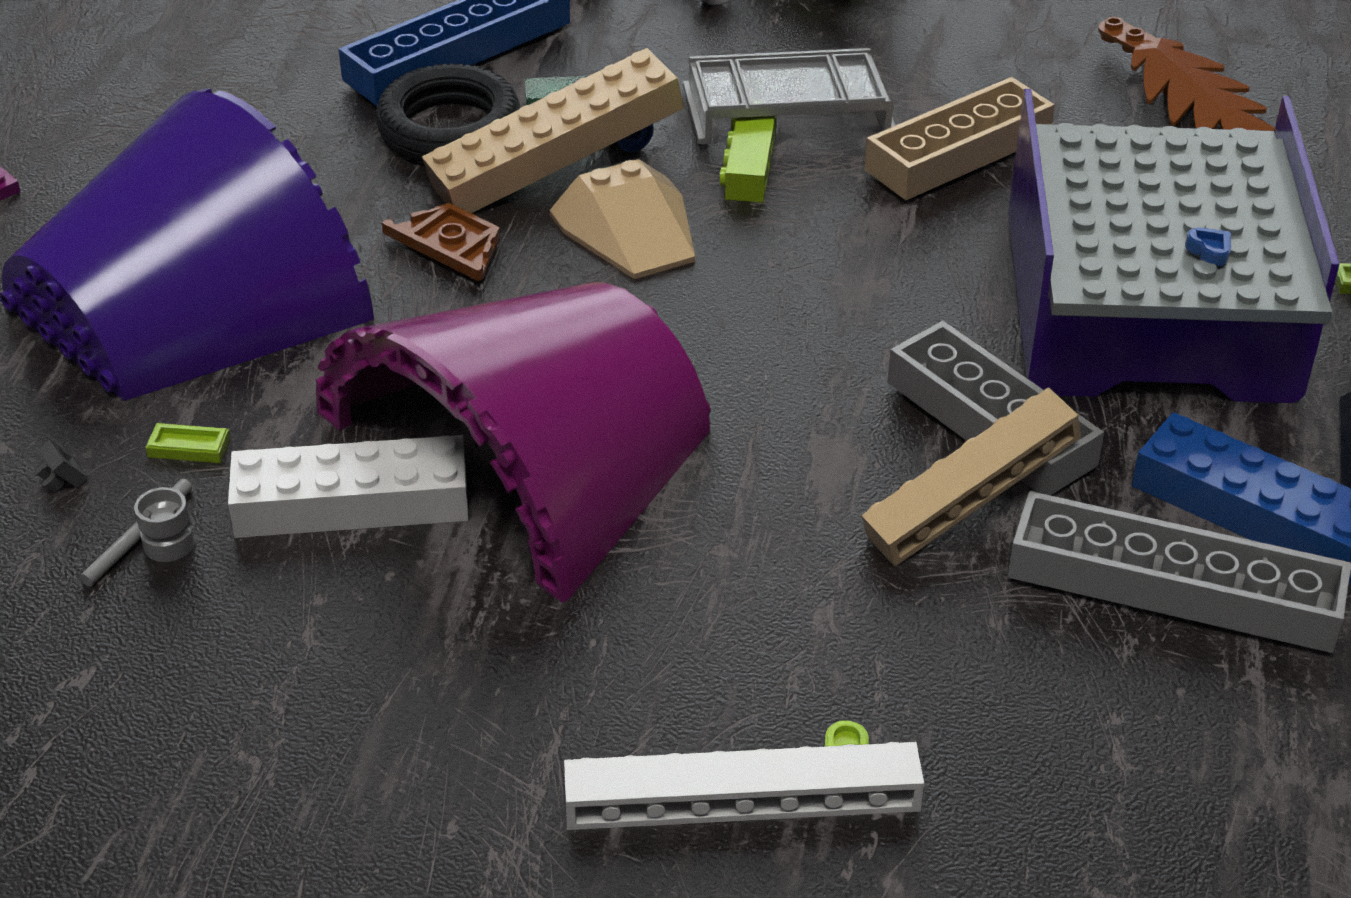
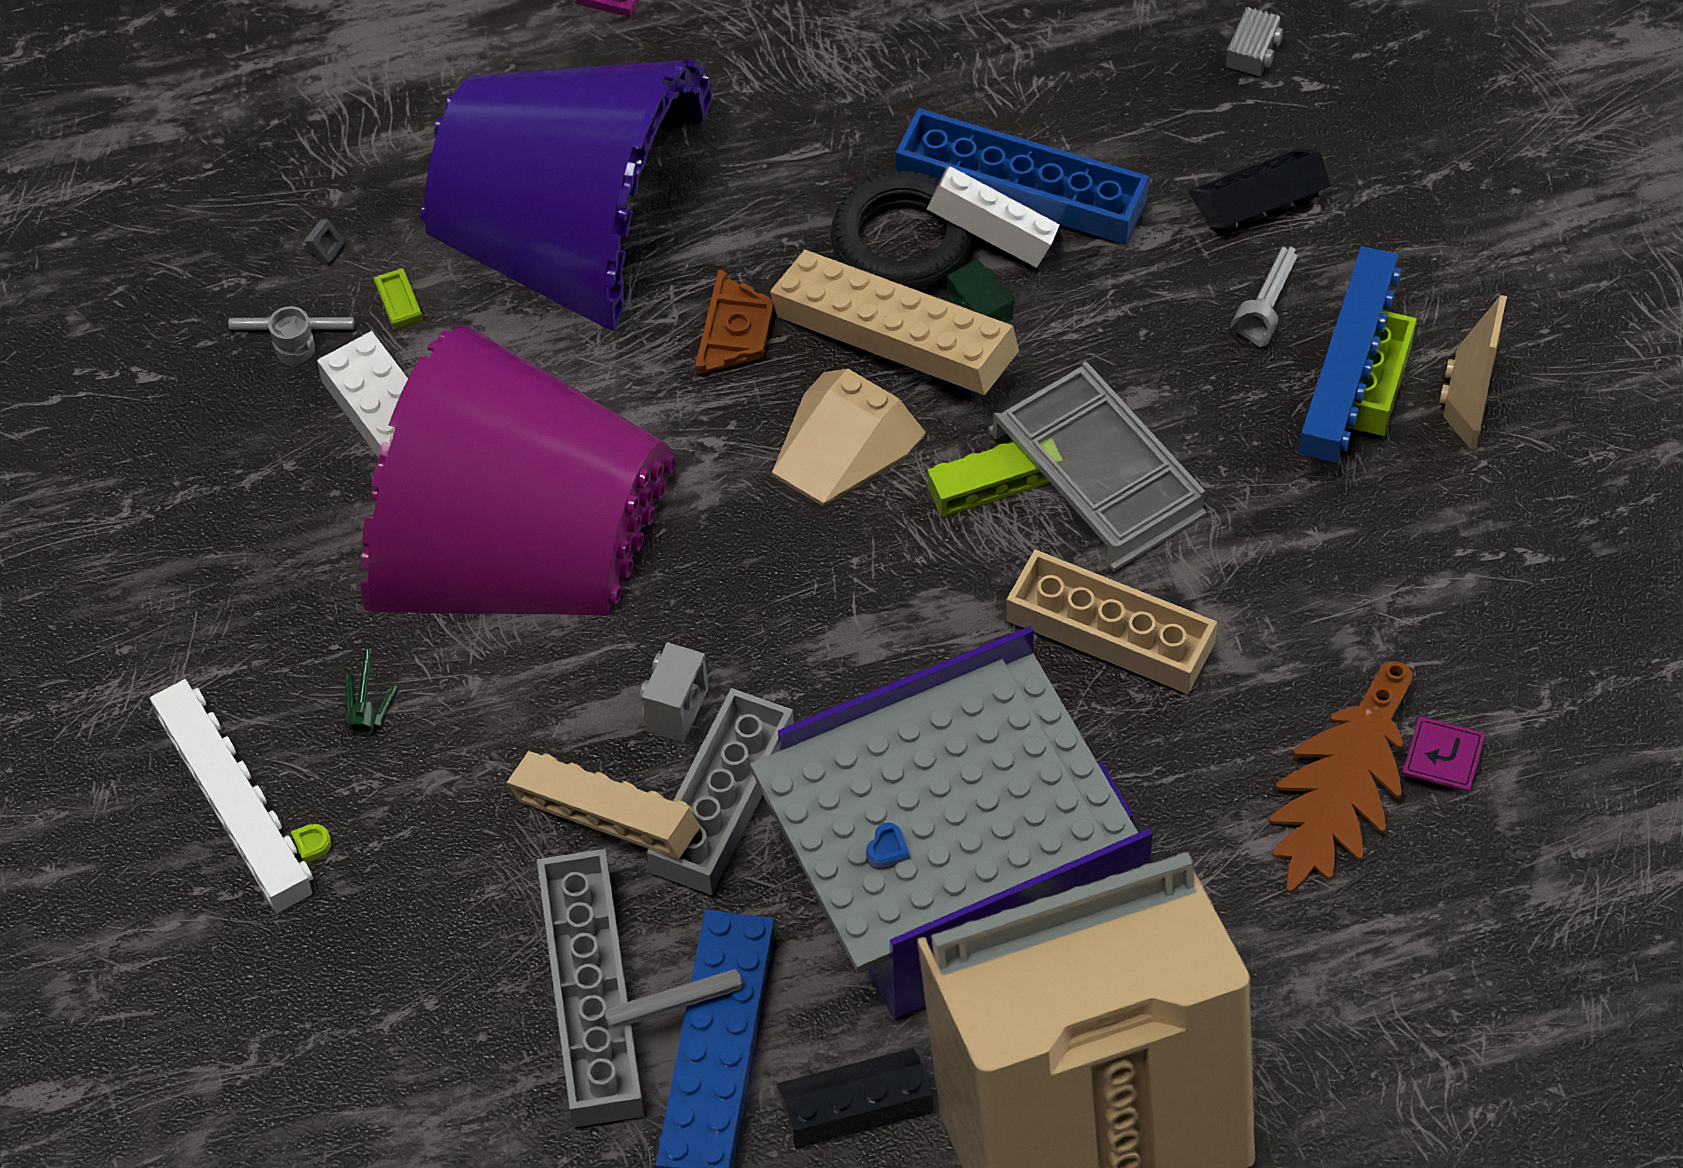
camera: 65 degrees right, 15 degrees up
none -> dark green plant [345,647,398,735]
none -> light grey axle [604,969,742,1029]
none -> light grey brick [639,642,709,742]
none -> white slope [927,166,1060,268]
none -> magenta piece [1402,716,1485,792]

